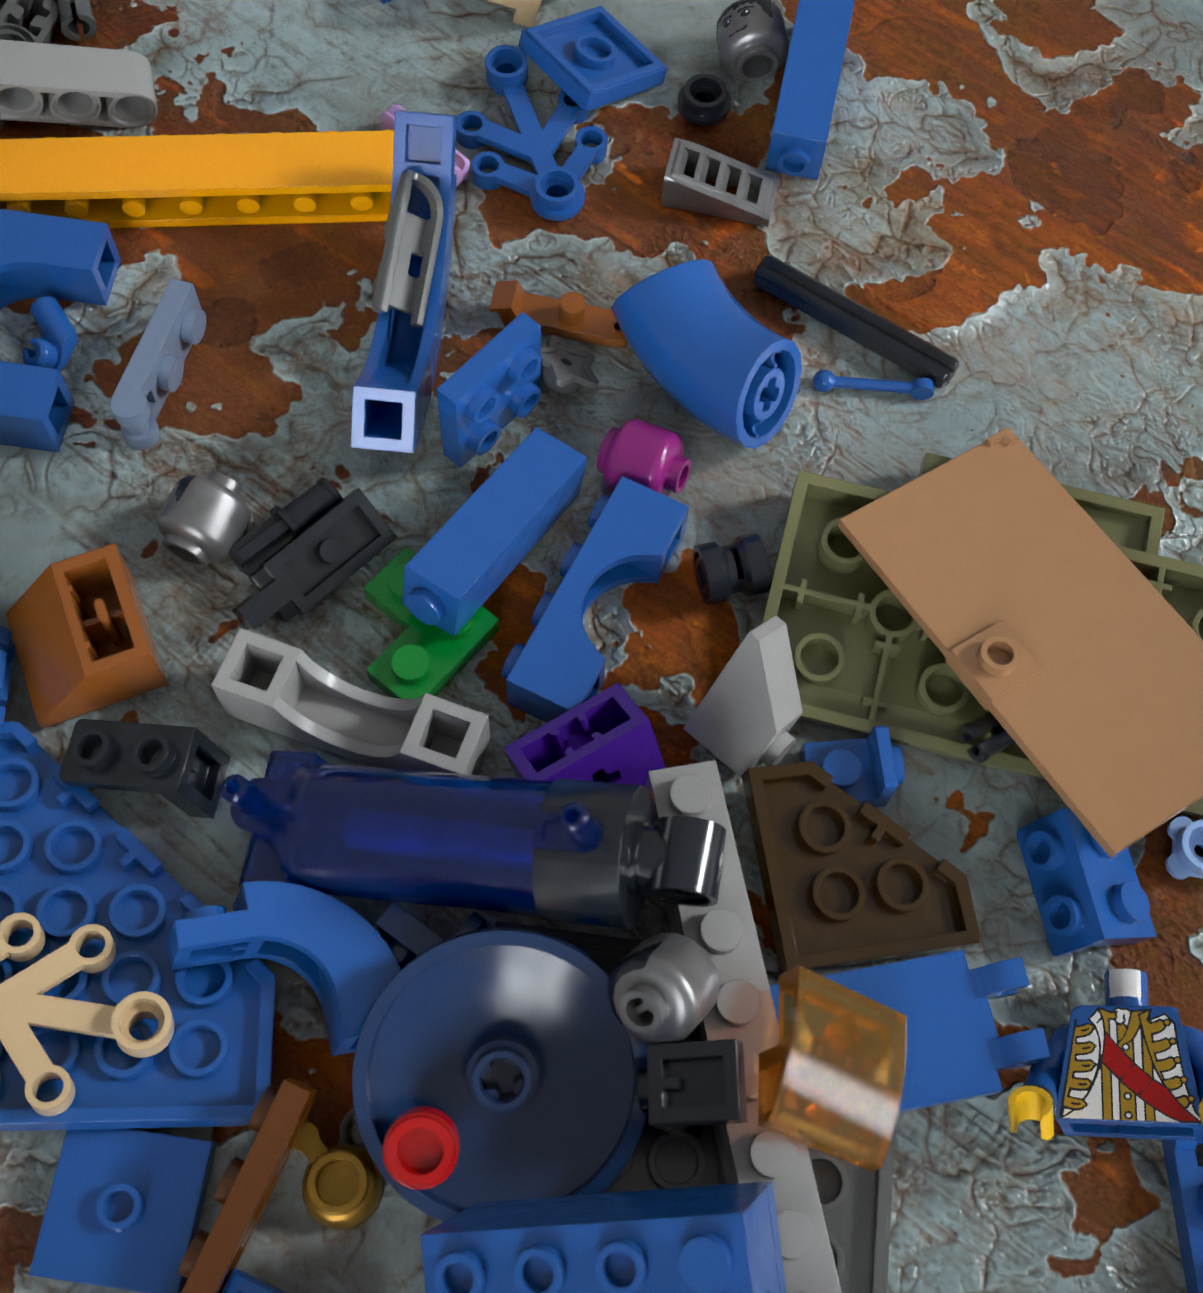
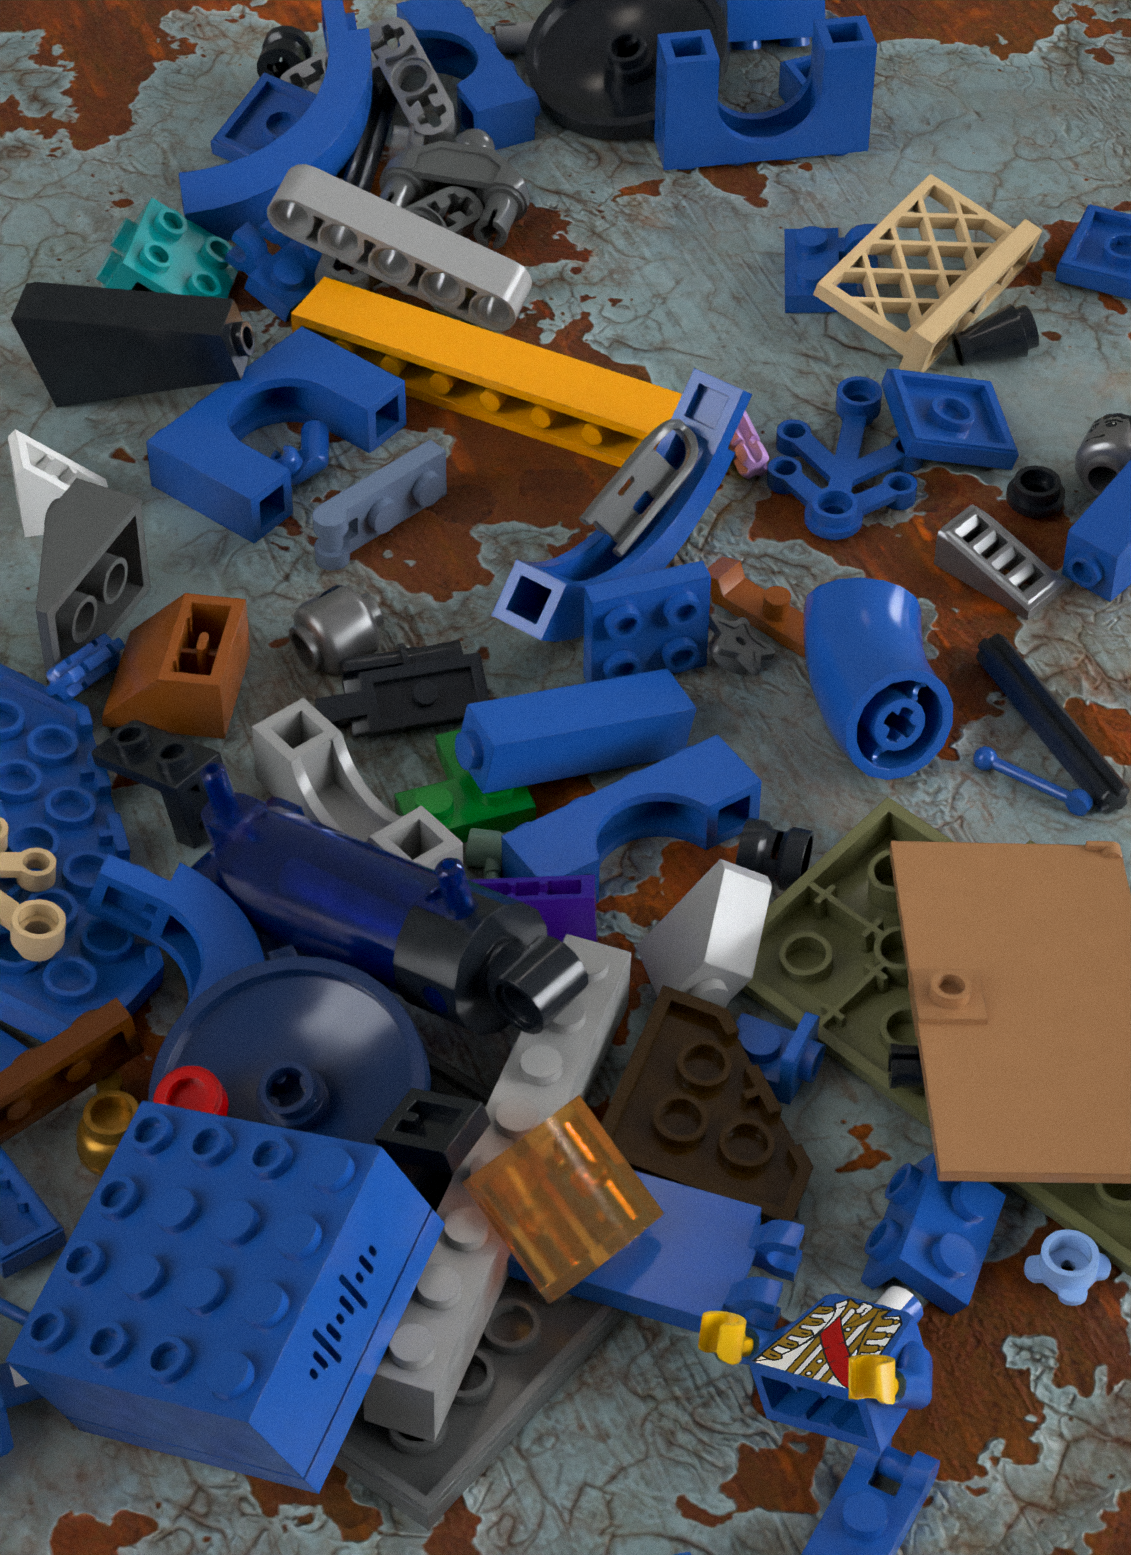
camera: 35 degrees right, 20 degrees down
magenta head [597,419,691,497] -> none
flat silver head [608,933,720,1045] -> none
none -> sand green hand [466,828,503,879]

